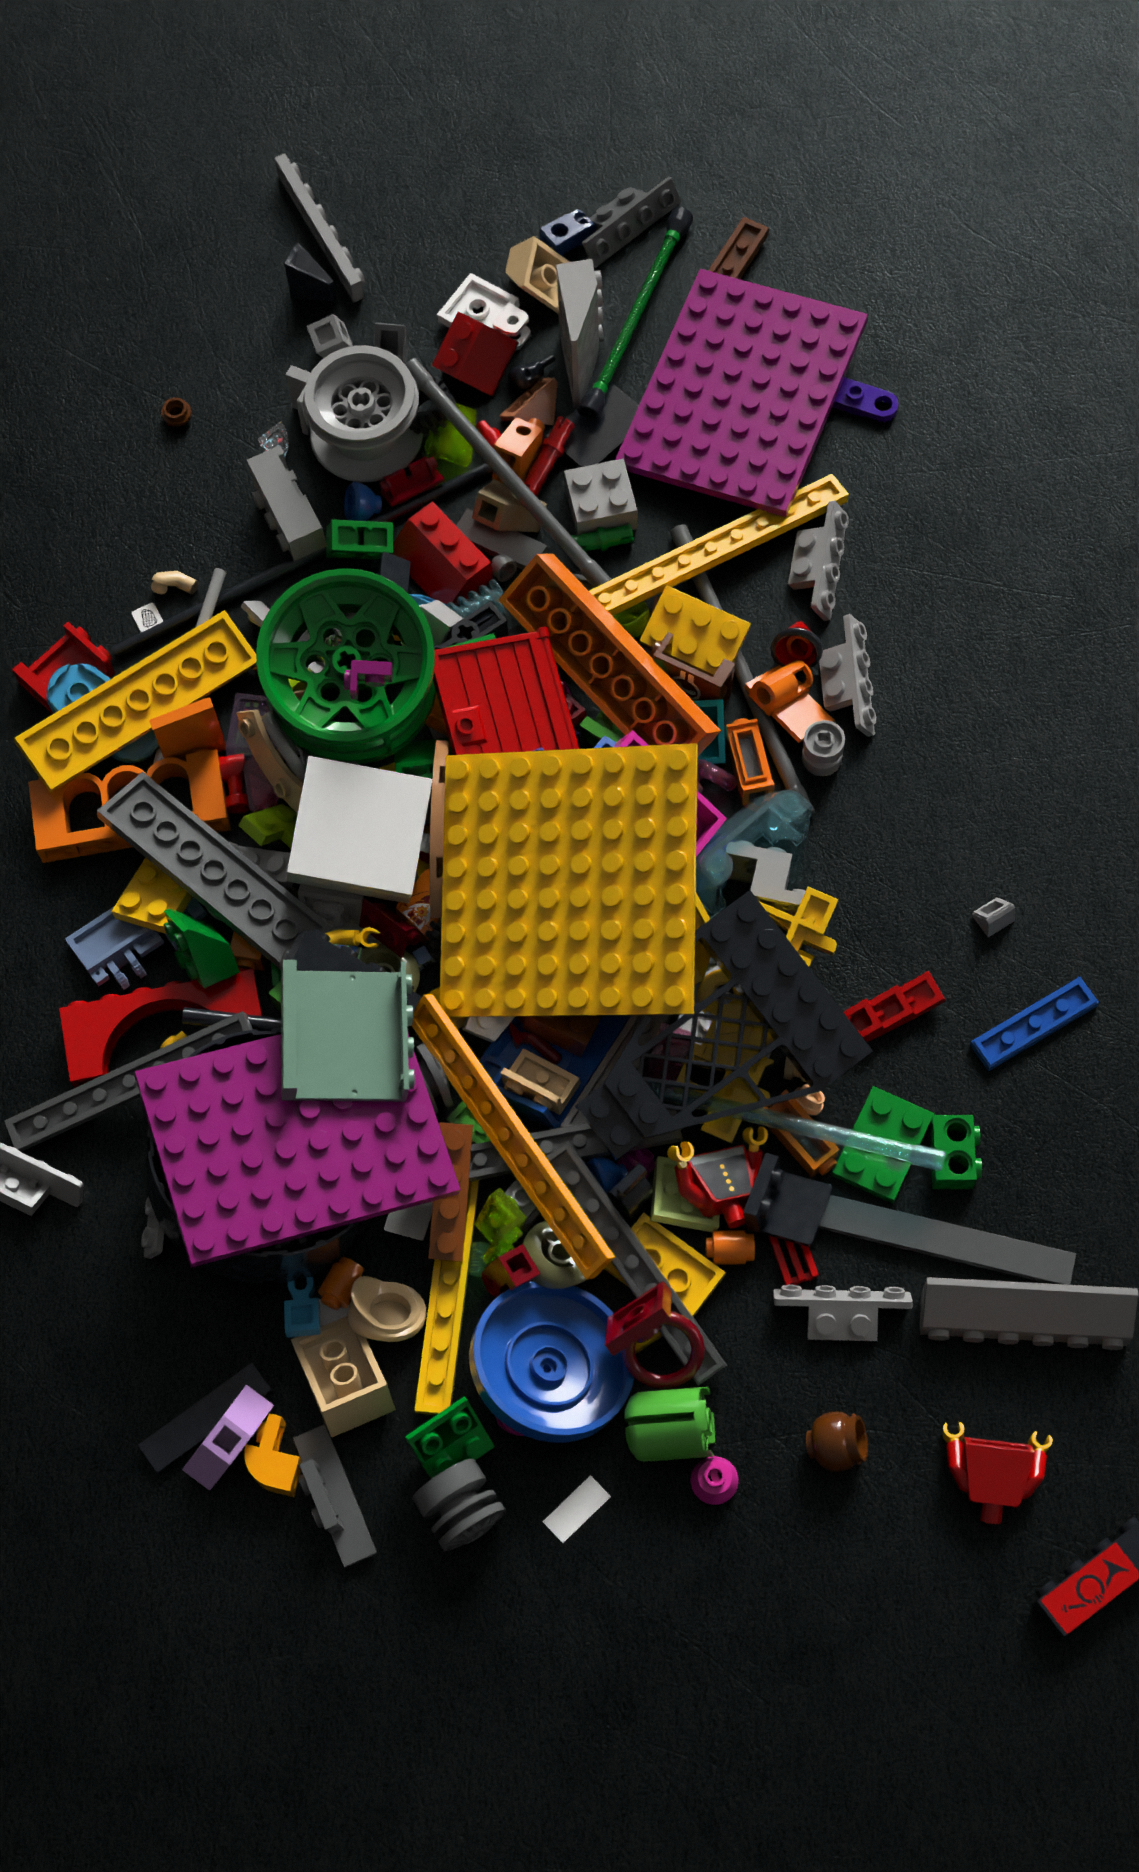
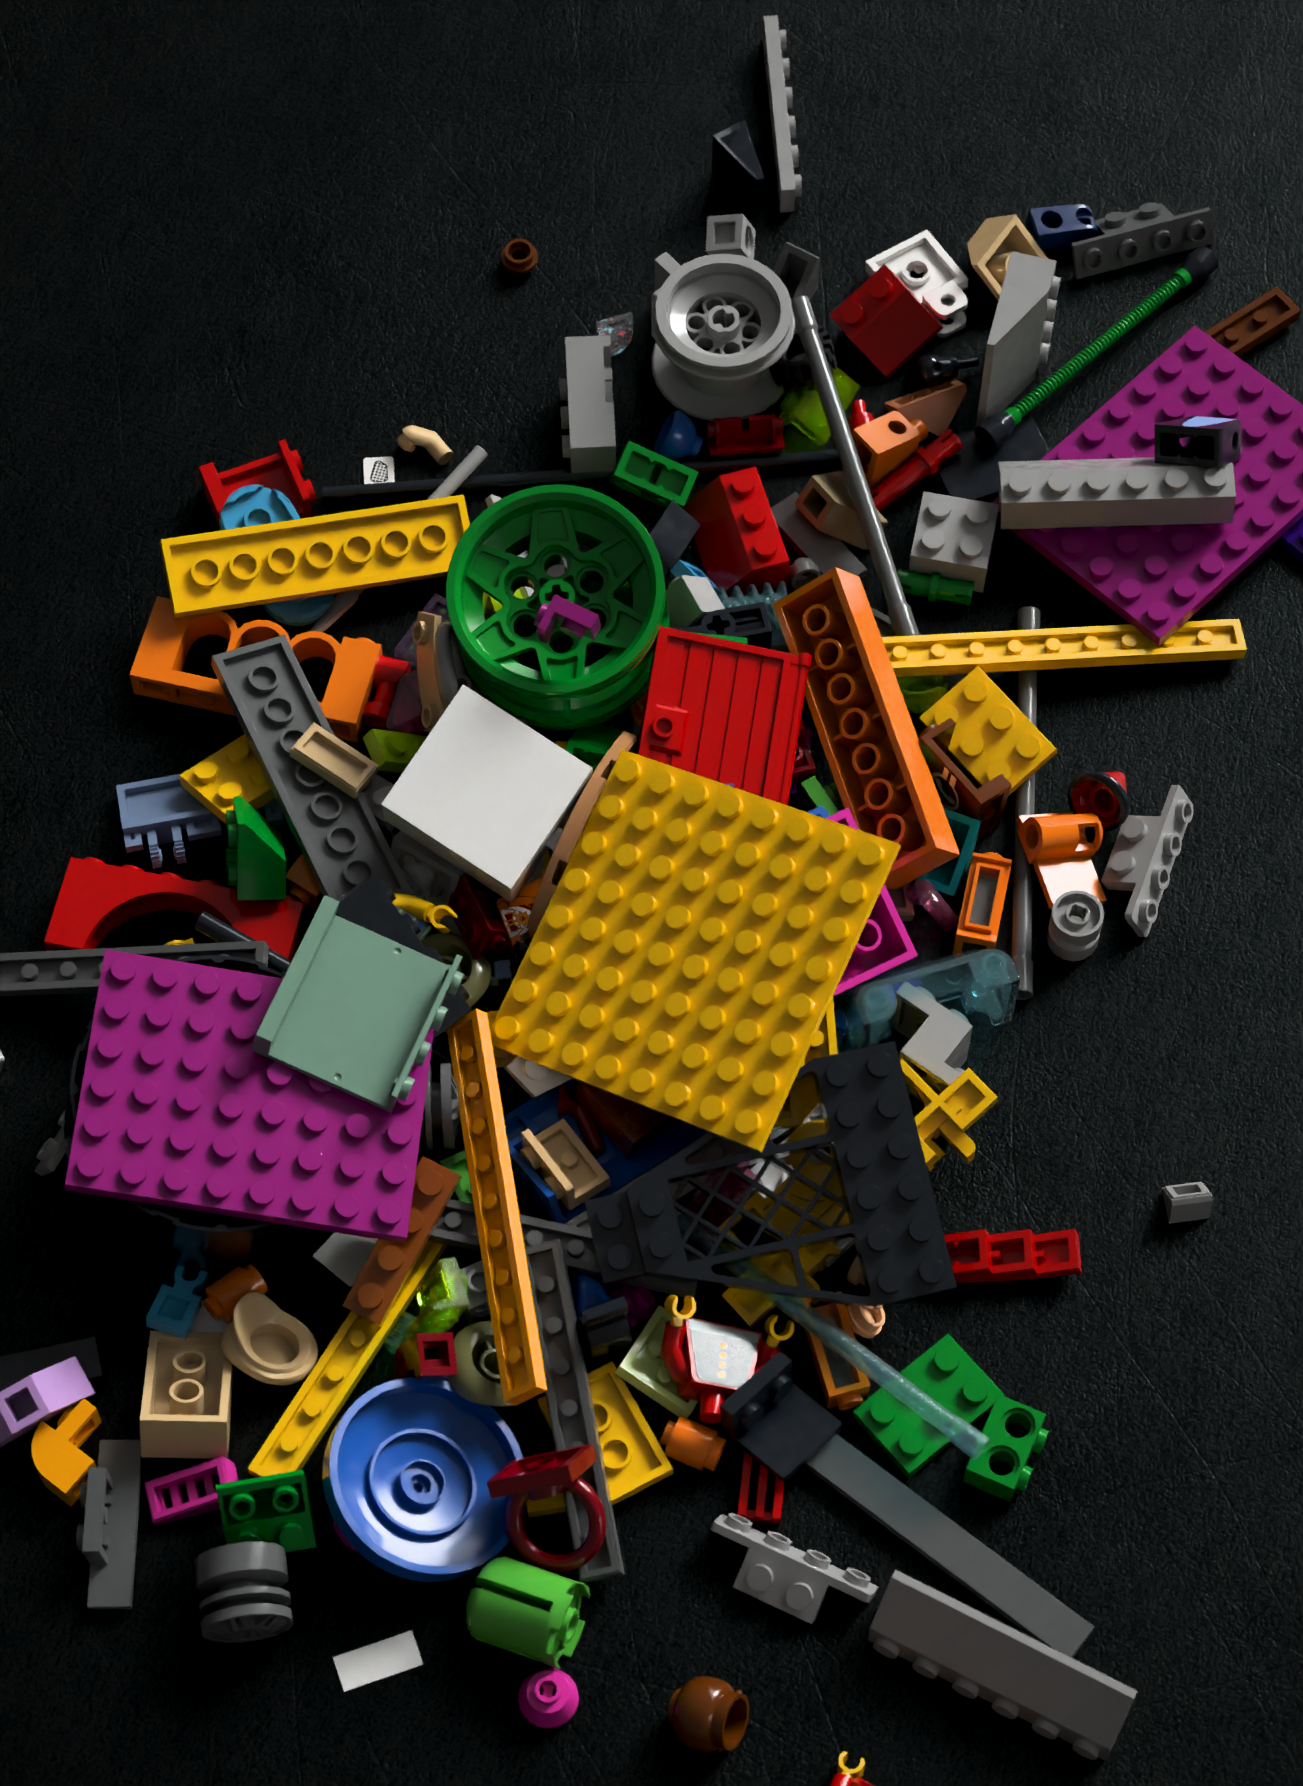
camera: 20 degrees right, 5 degrees down
orange tile [149,697,228,761] -> none
light grey bracket [788,500,849,621] -> none
blue tile [970,977,1099,1072] -> none
none -> dark pink slope [144,1456,238,1525]
none -> tan tile [289,723,379,799]
none -> light grey slope [998,457,1236,529]
none -> black torso [1155,416,1241,468]

